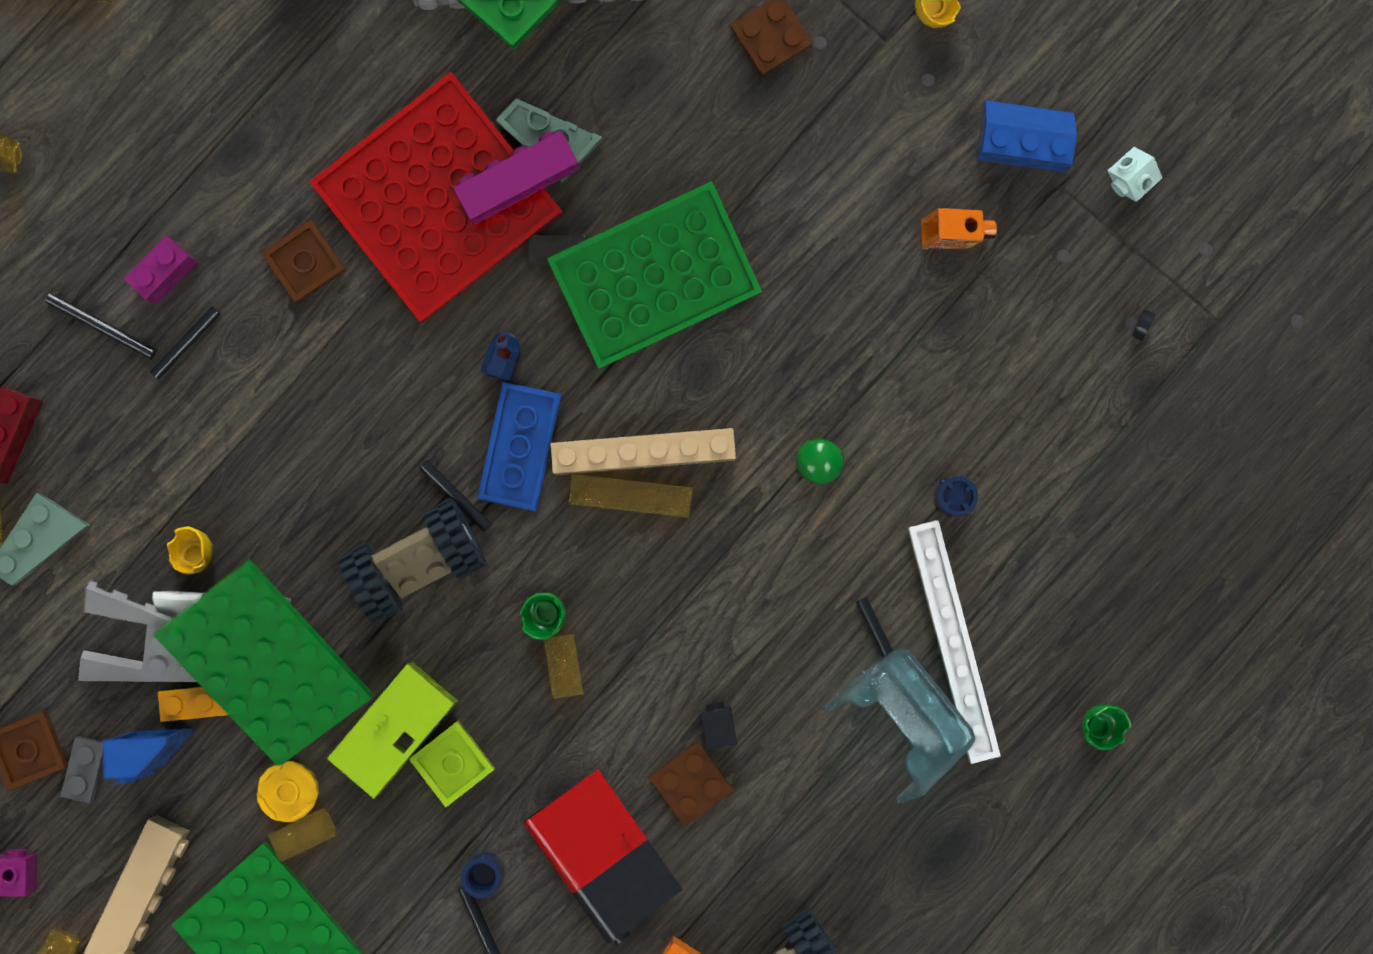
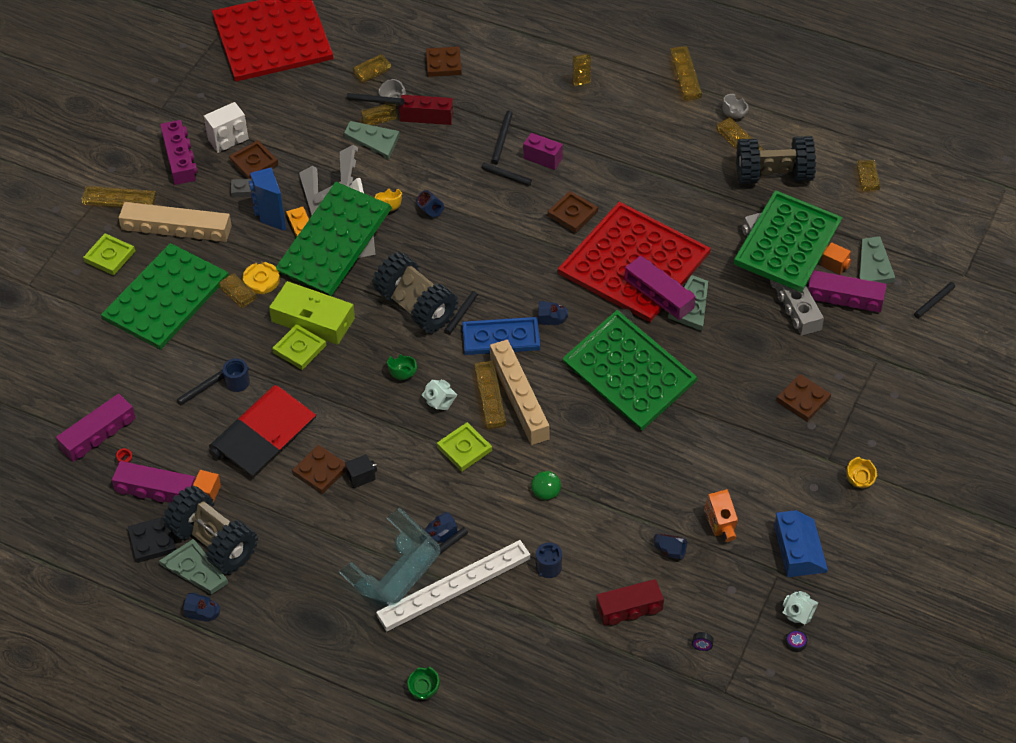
camera: 75 degrees right, 35 degrees down
clear yellow plate [544,634,584,699] -> none
none -> dark blue rock [417,190,444,217]
none -> light aqua brick [422,379,457,410]
none -> dark blue rock [424,512,457,544]
none -> lime plate [437,422,492,472]
none -> dark red brick [596,579,664,626]
none -> dark blue rock [653,533,687,559]
none -> tile [786,630,808,652]

